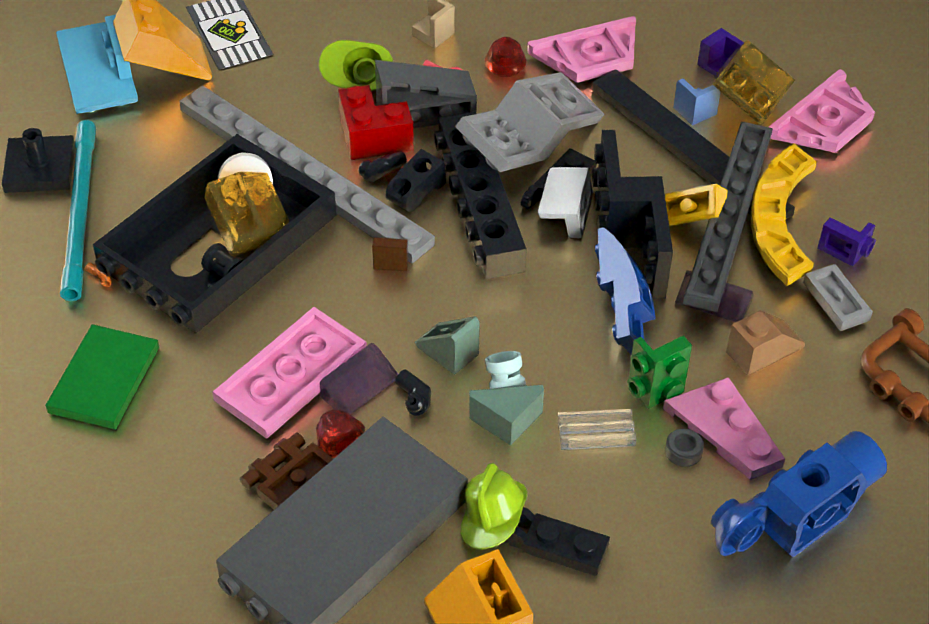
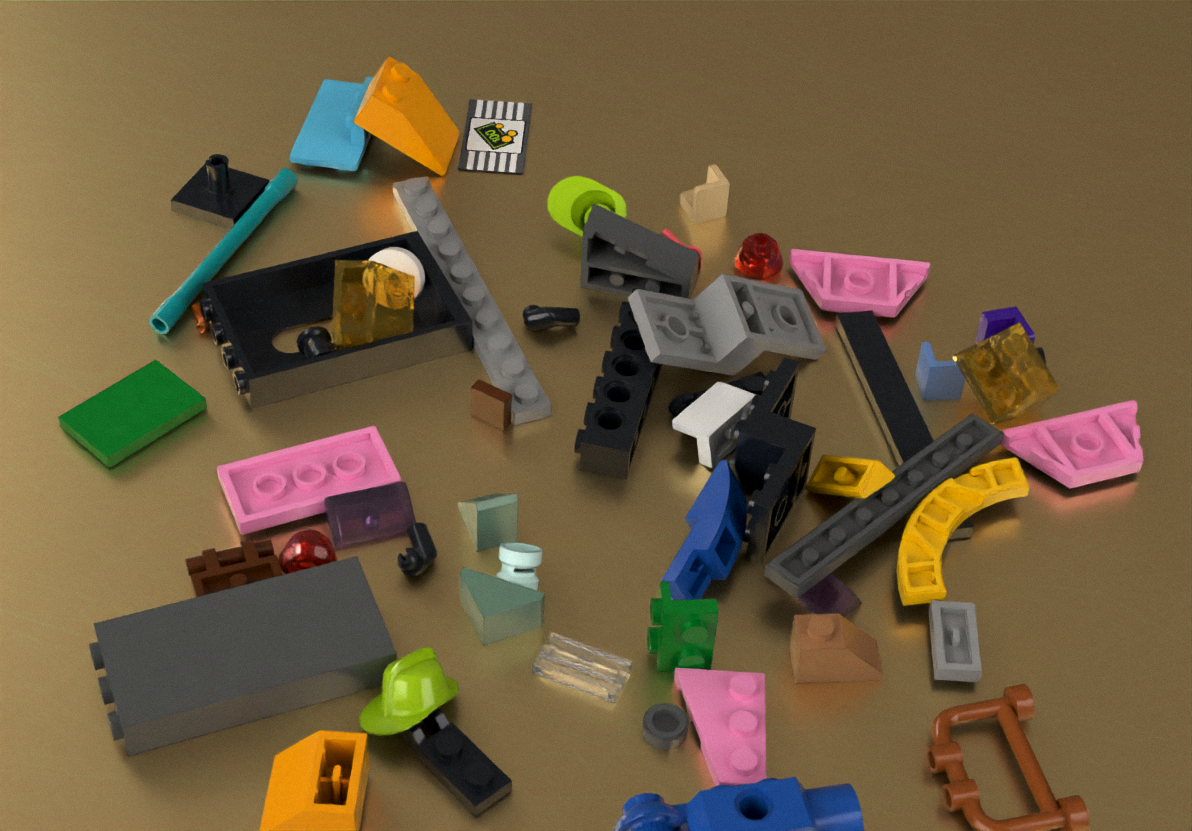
camera: 25 degrees right, 5 degrees down
red brick [338,85,414,160] -> none
black leg [385,149,446,212] -> none
dark purple bracket [817,217,876,266] -> none

